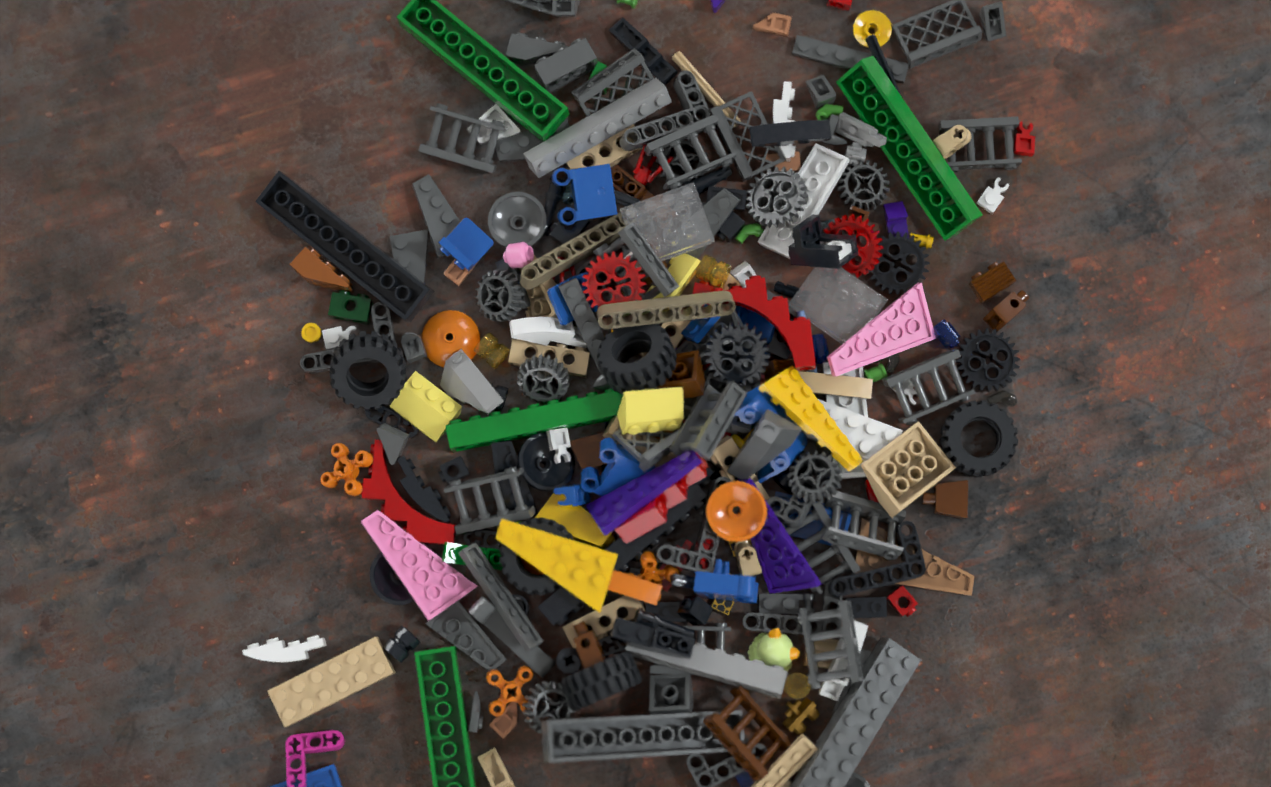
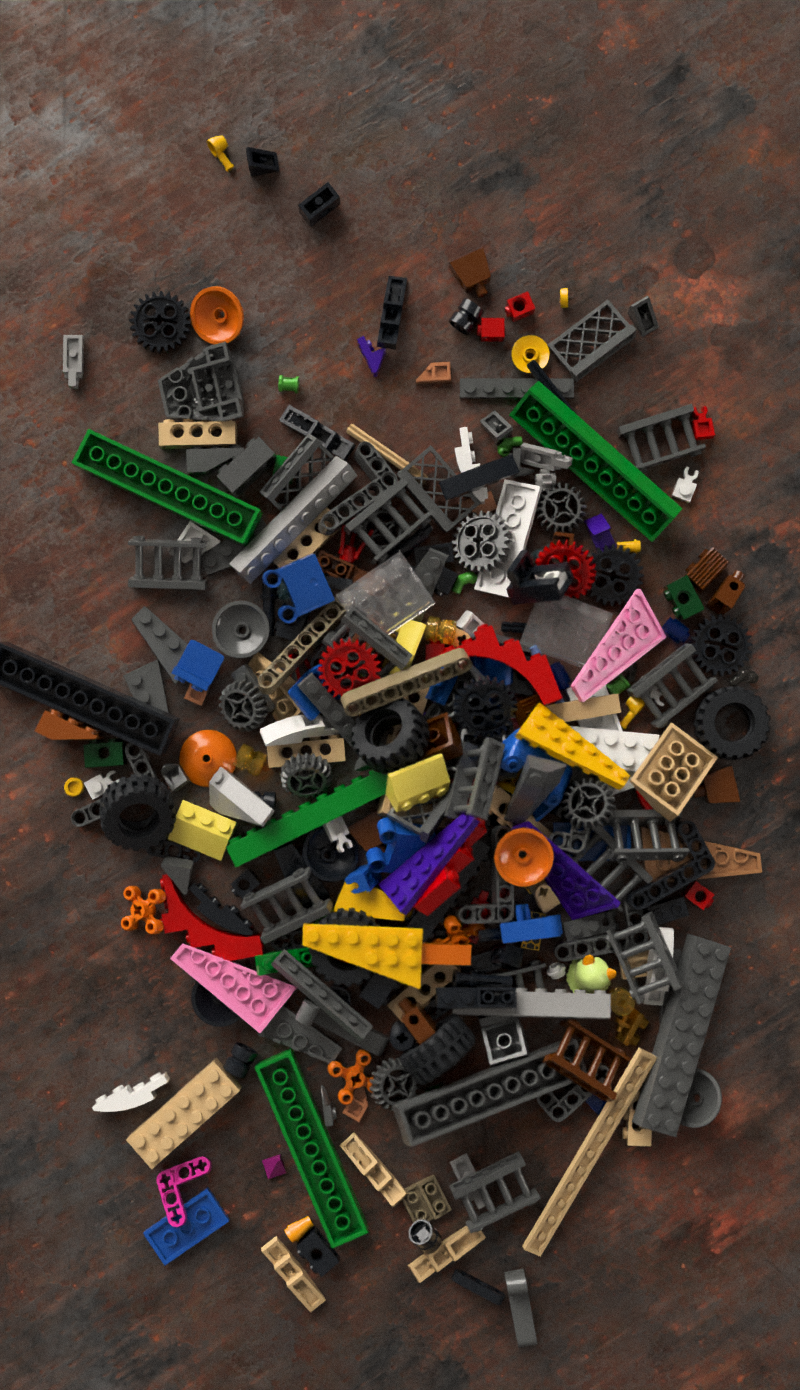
camera: 15 degrees left, 5 degrees up
bright pink head [503,242,534,269] -> none
tan piece [932,125,971,159] -> none
none -> tan brick [158,419,237,449]
none -> magenta slope [262,1154,287,1179]
none -> white plate [547,962,566,979]
none -> yellow bar [620,696,645,729]
none -> dark green brick [663,575,705,621]

